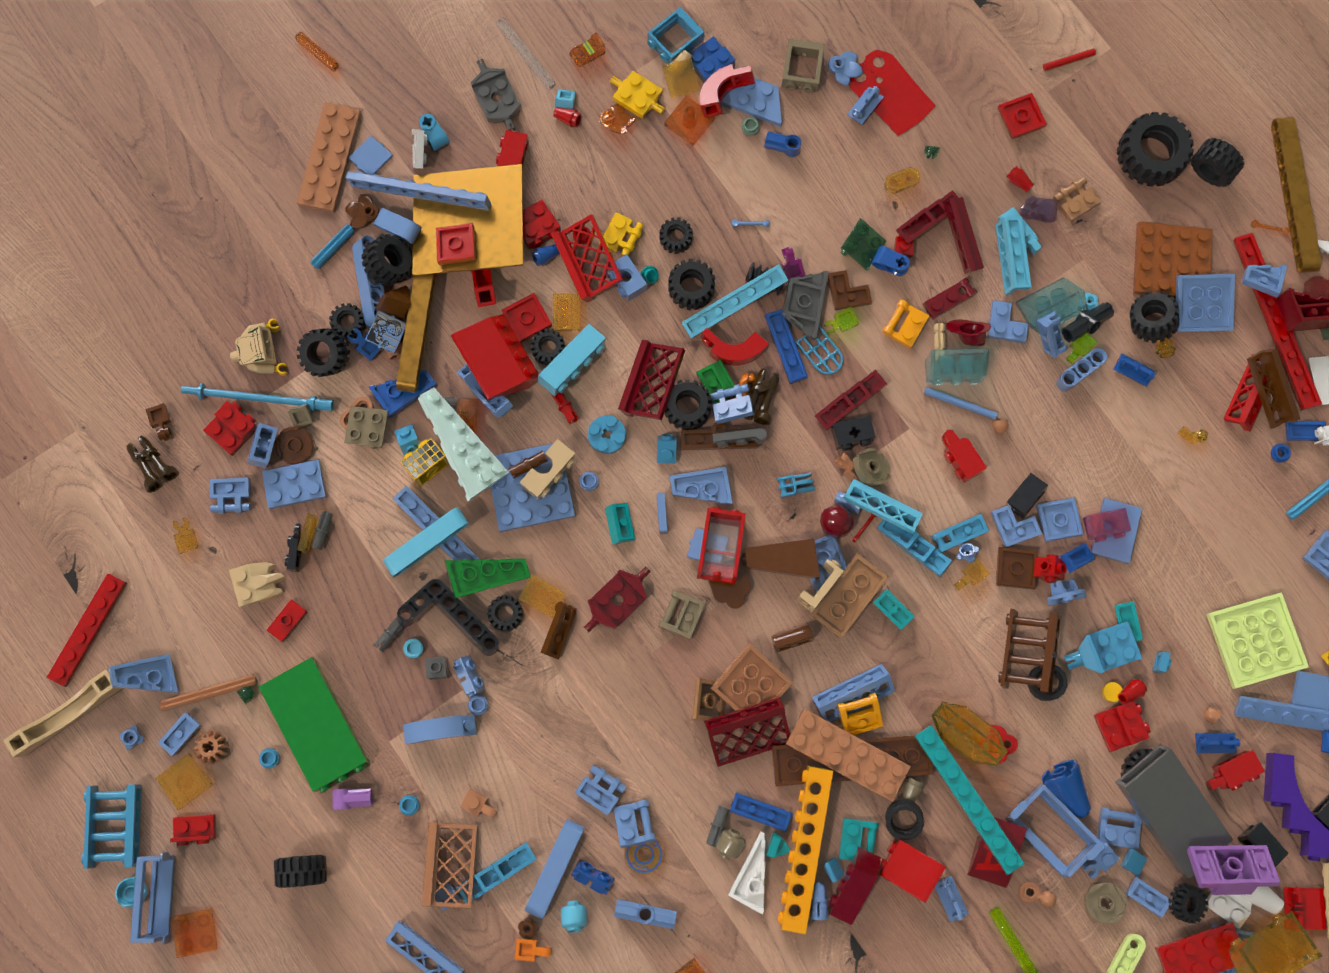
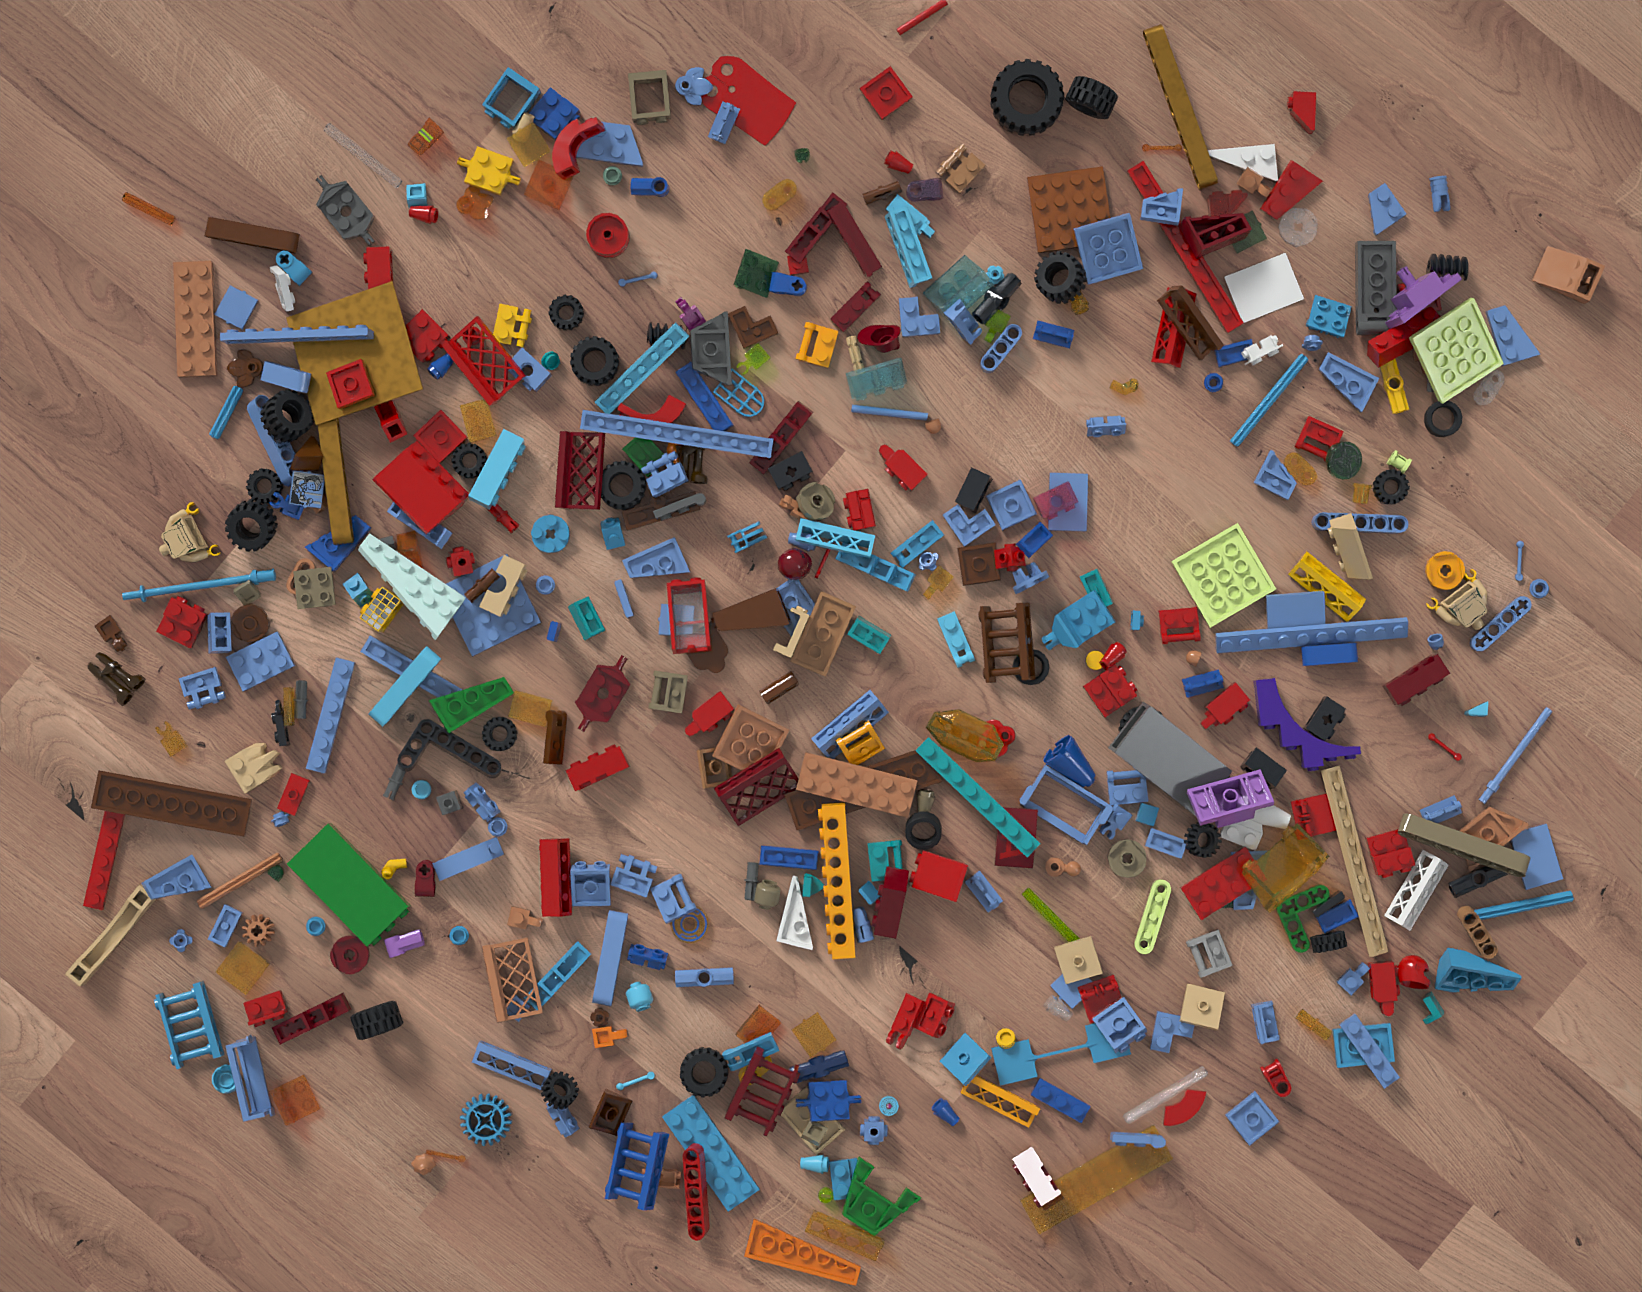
camera: 10 degrees left, 10 degrees up
none -> reddish brown plate [91,770,252,837]
none -> reddish brown beam [204,217,300,254]
none -> medium blue plate [271,812,290,827]
none -> dark red slope [272,992,352,1045]
none -> medium blue plate [306,657,356,773]
none -> dark red plate [330,935,370,974]
none -> yellow arm [381,859,407,880]
none -> dark red piece [415,860,436,897]
none -> red brick [446,546,475,577]
none -> red brick [539,838,572,917]
none -> blue tile [547,621,561,642]
none -> red wedge [565,744,630,791]
none -> medium blue plate [570,861,611,906]
none -> medium blue plate [580,410,773,458]
none -> red wheel [586,213,630,258]
none -> red hinge [685,691,735,736]
none -> red brick [843,489,876,531]
none -> reddish brown pin [862,180,902,205]
none -> medium azure plate [937,611,975,668]
none -> medium blue hinge [1086,415,1126,437]
none -> red plate [1158,607,1201,645]

